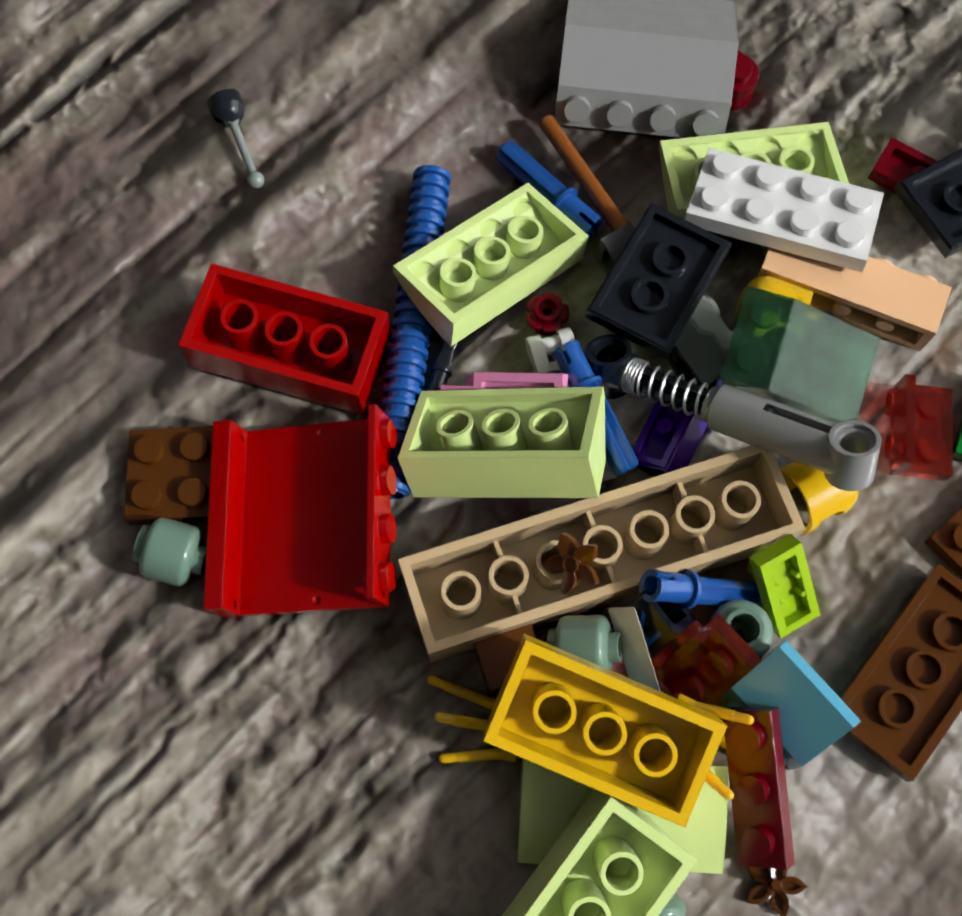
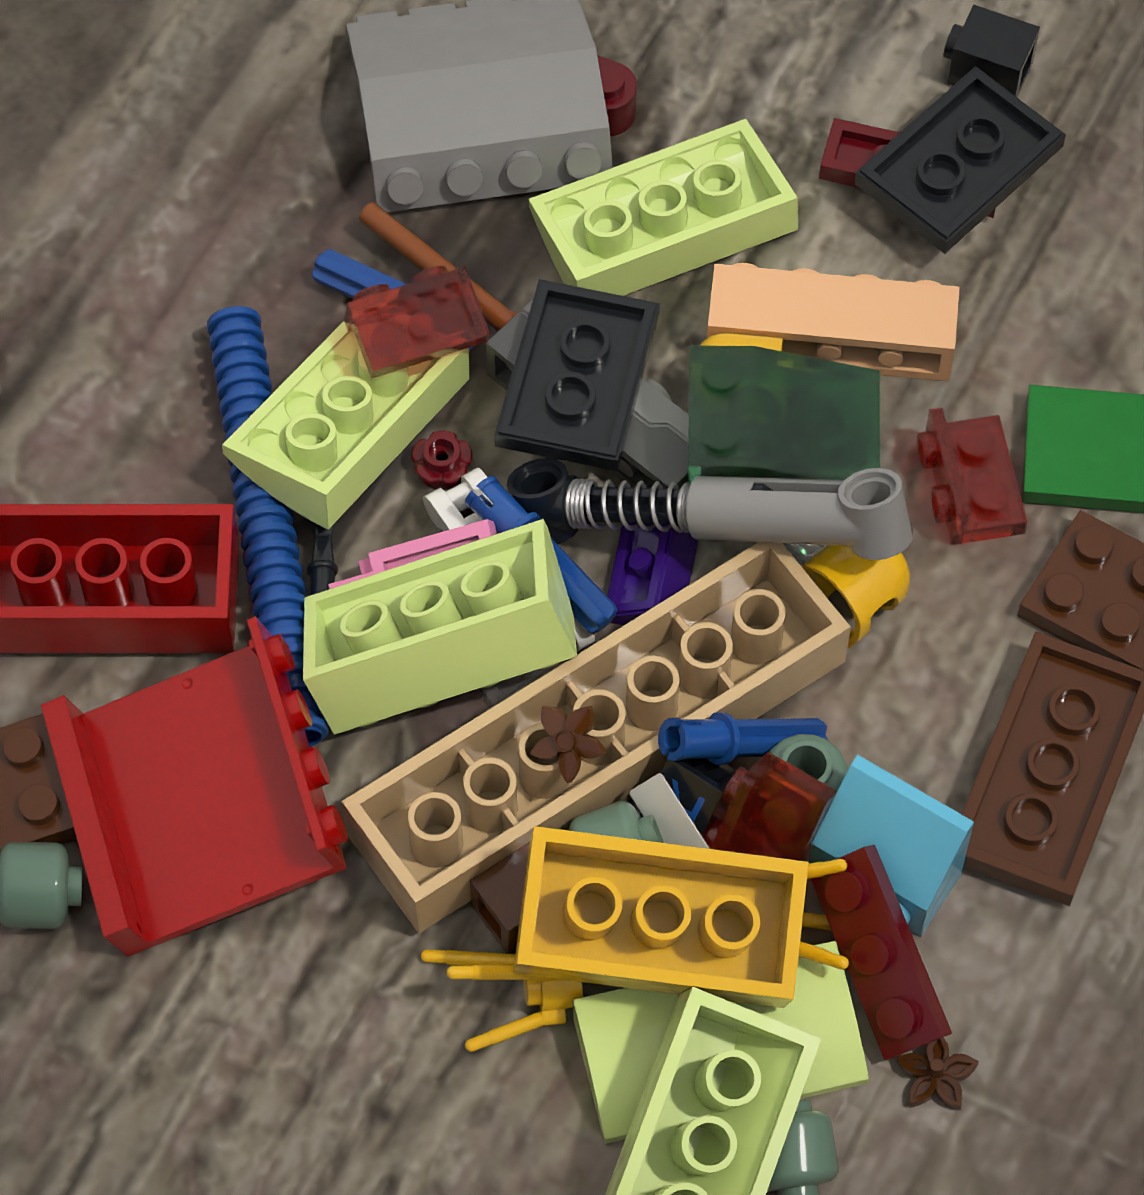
camera: 15 degrees left, 10 degrees down
white plate [685,148,884,272] -> none
lime tile [747,534,821,639] -> none
none -> clear red bracket [344,266,491,379]

